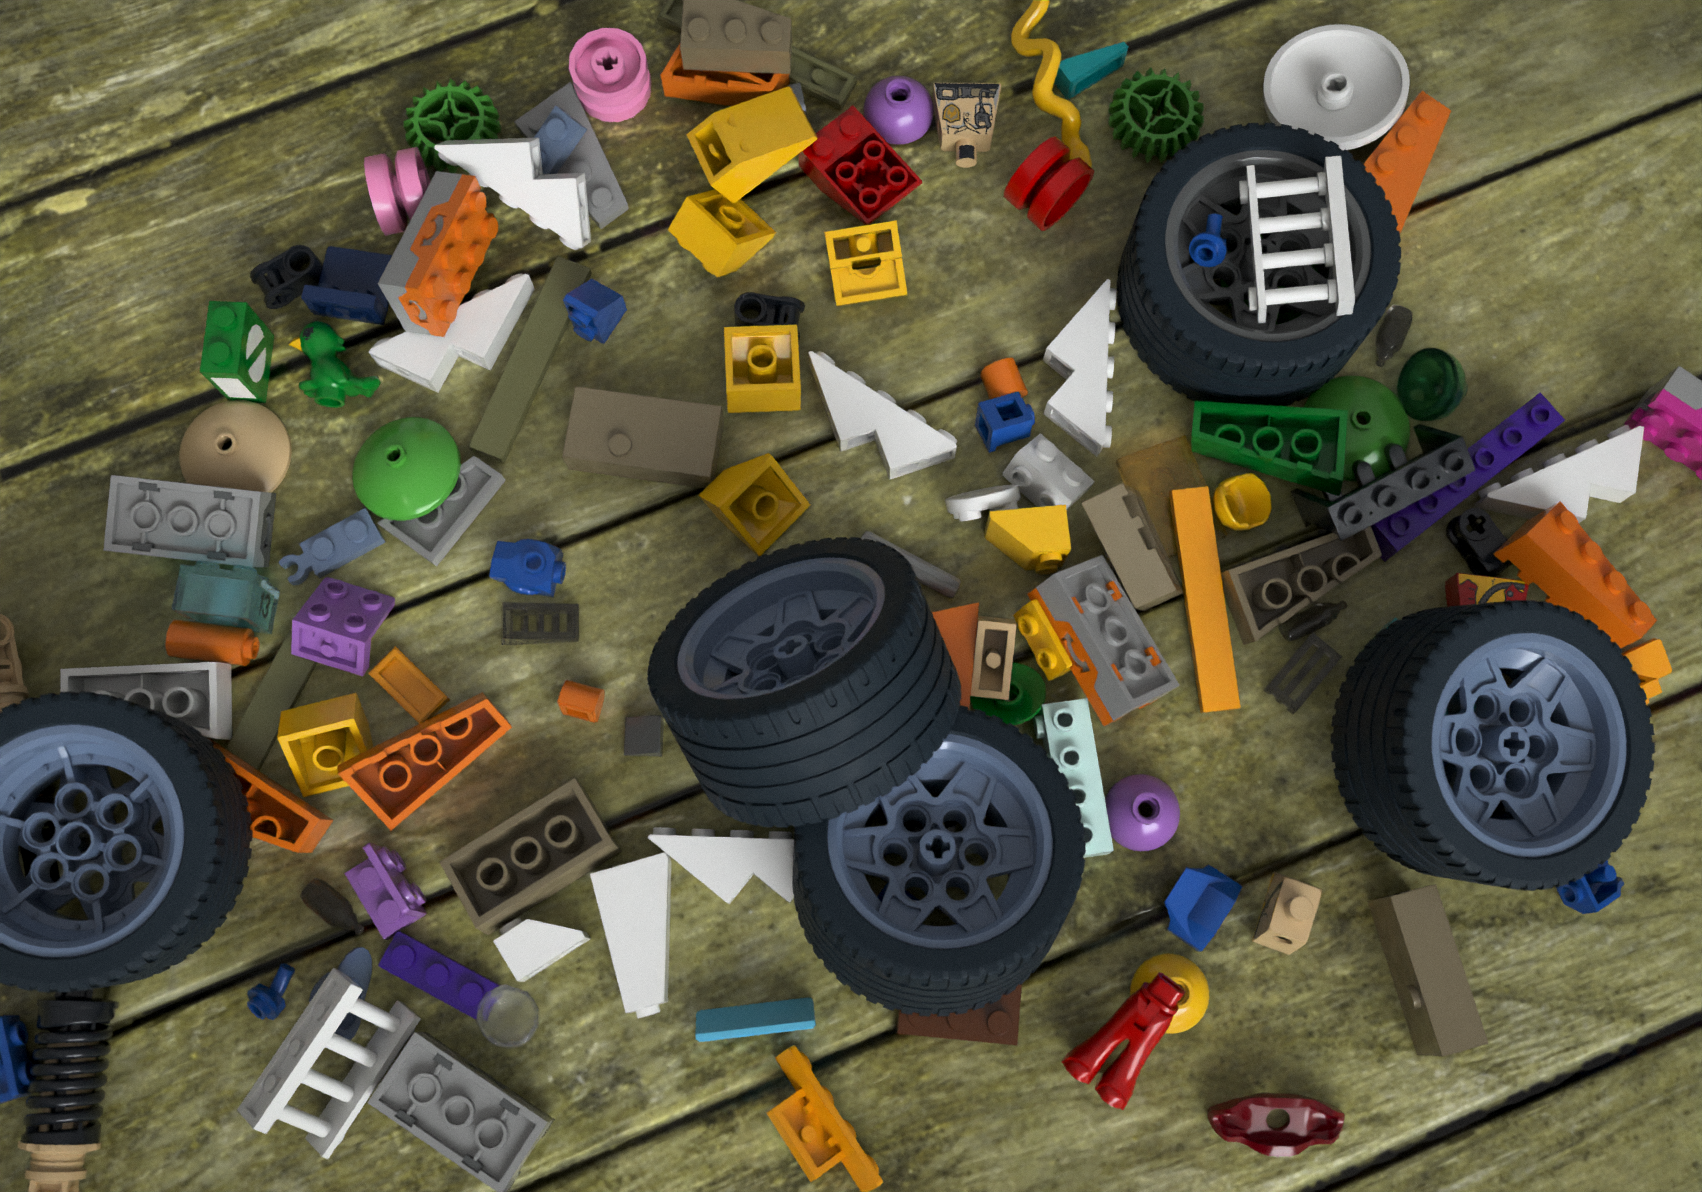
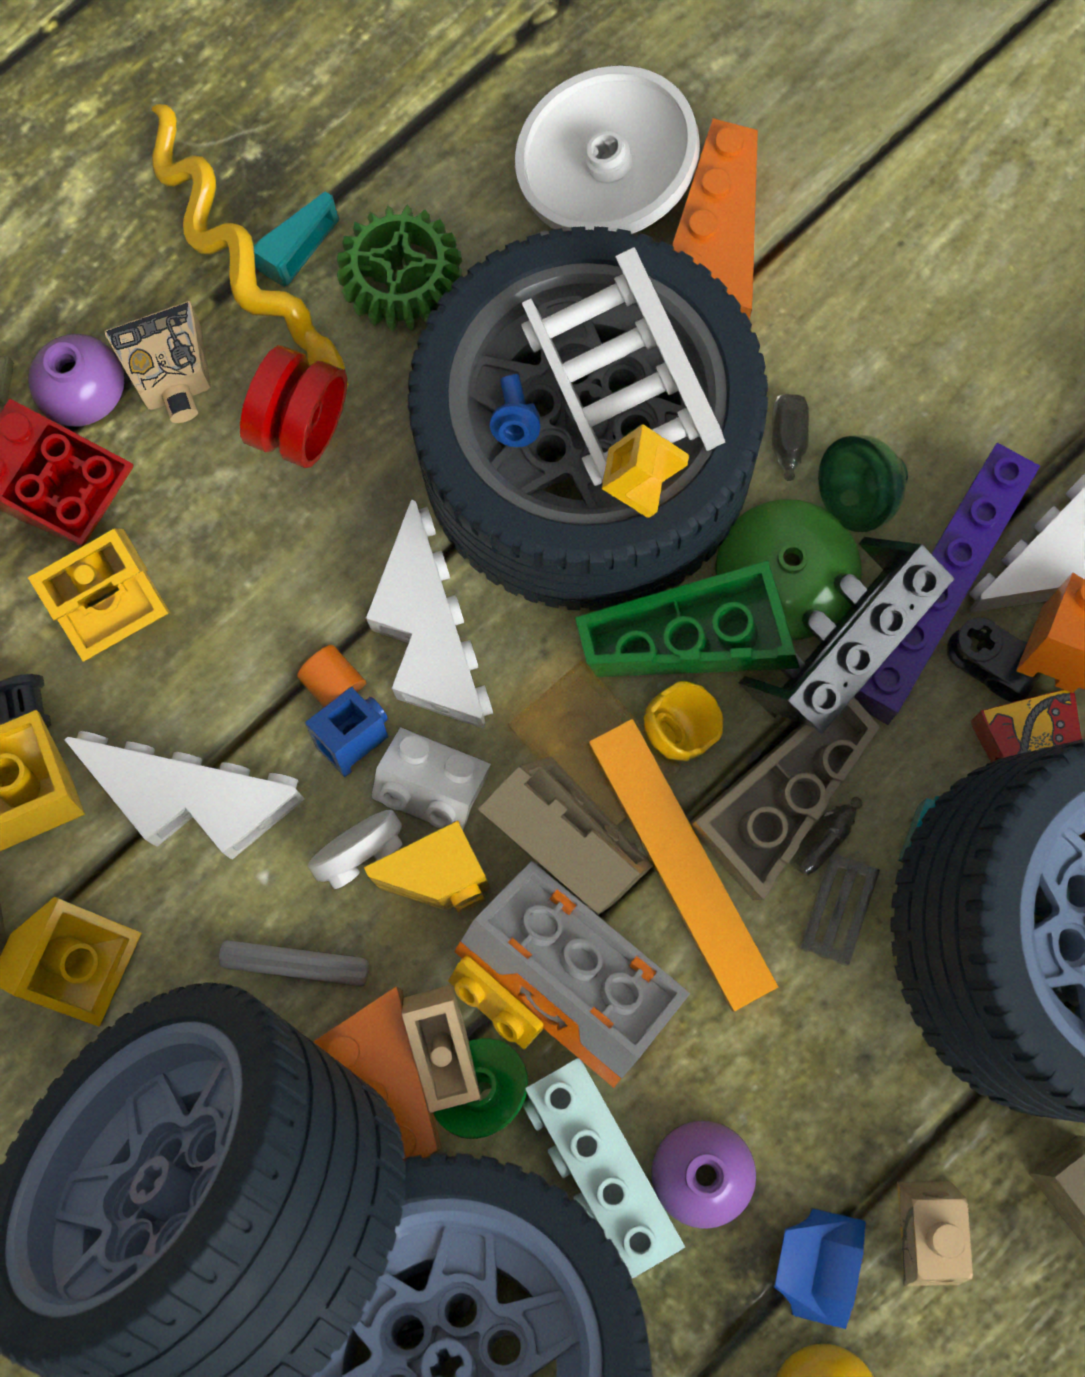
camera: 15 degrees left, 0 degrees up
none -> yellow panel [602,424,689,518]

